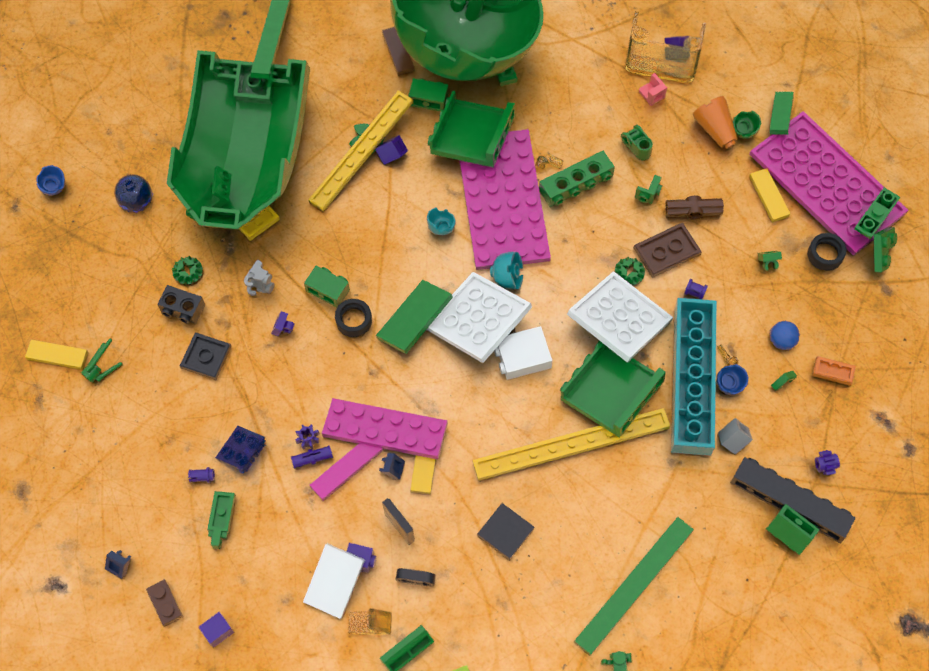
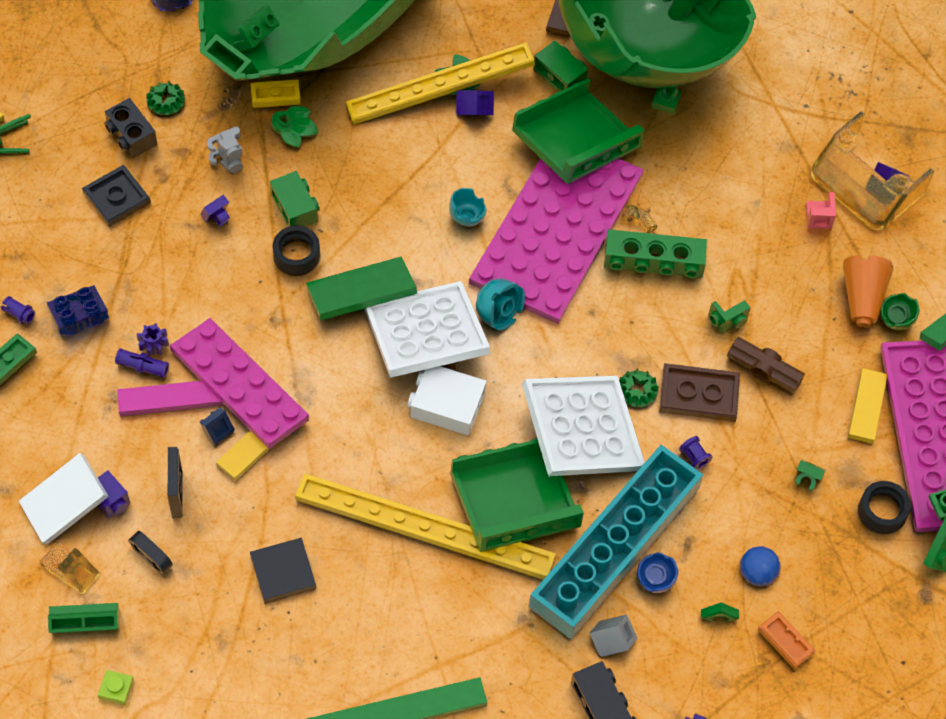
camera: 30 degrees right, 5 degrees down
green piece [621,125,653,160] -> none
clear yellow hand [718,344,739,366] -> none
none -> green plate [271,106,318,148]

